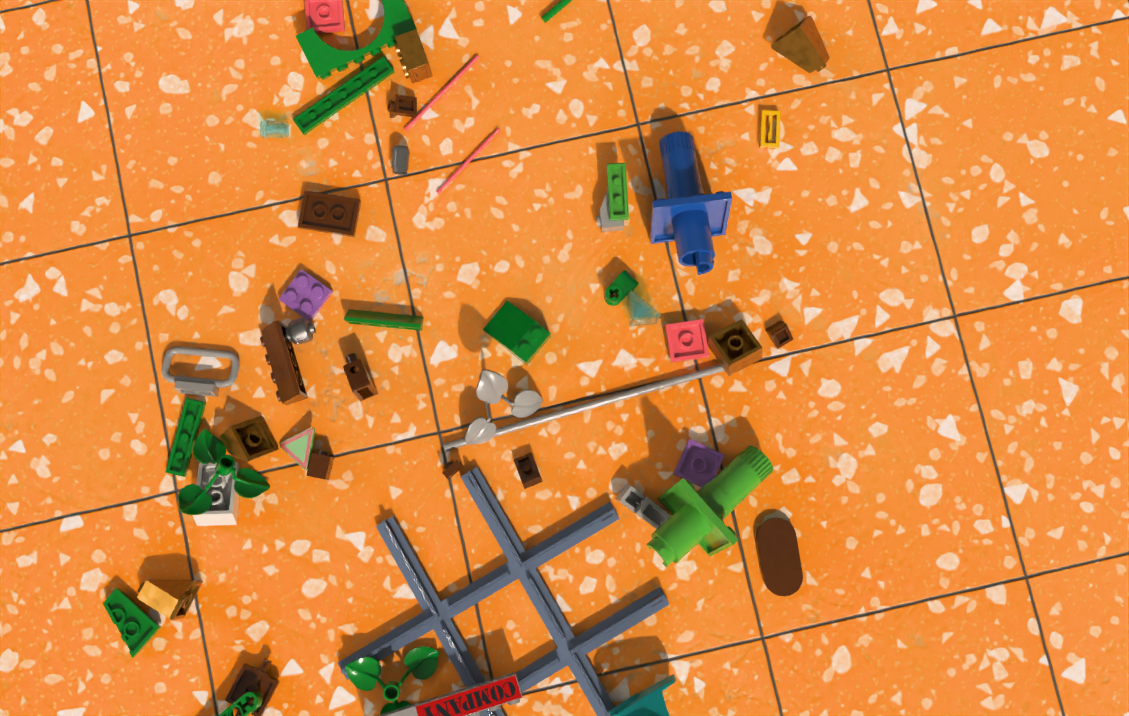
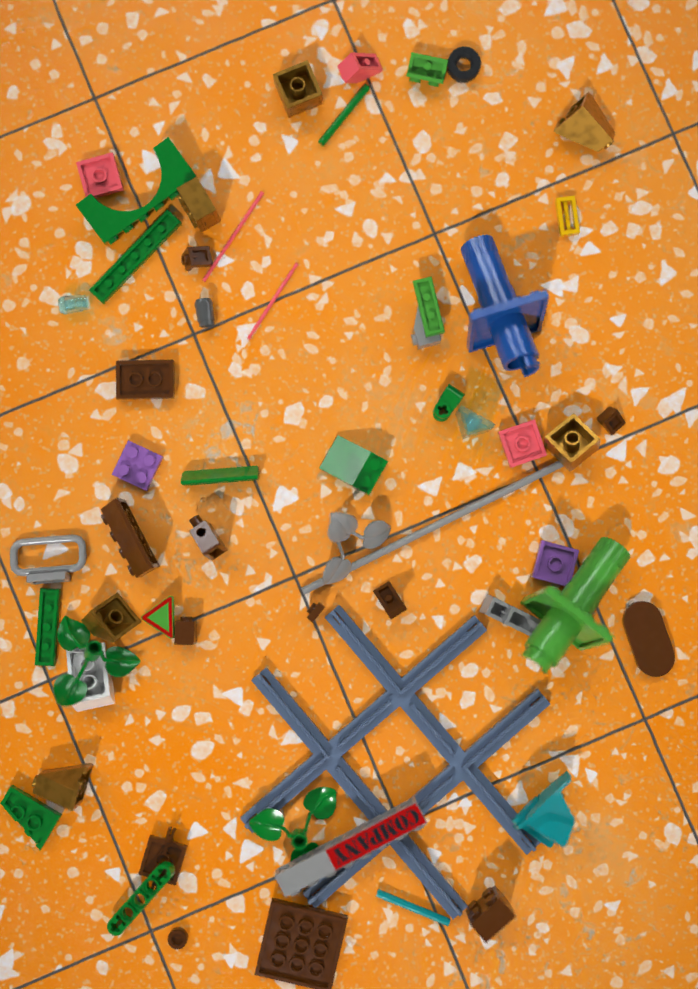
camera: 10 degrees left, 5 degrees up
flat silver head [286,317,316,345] -> none

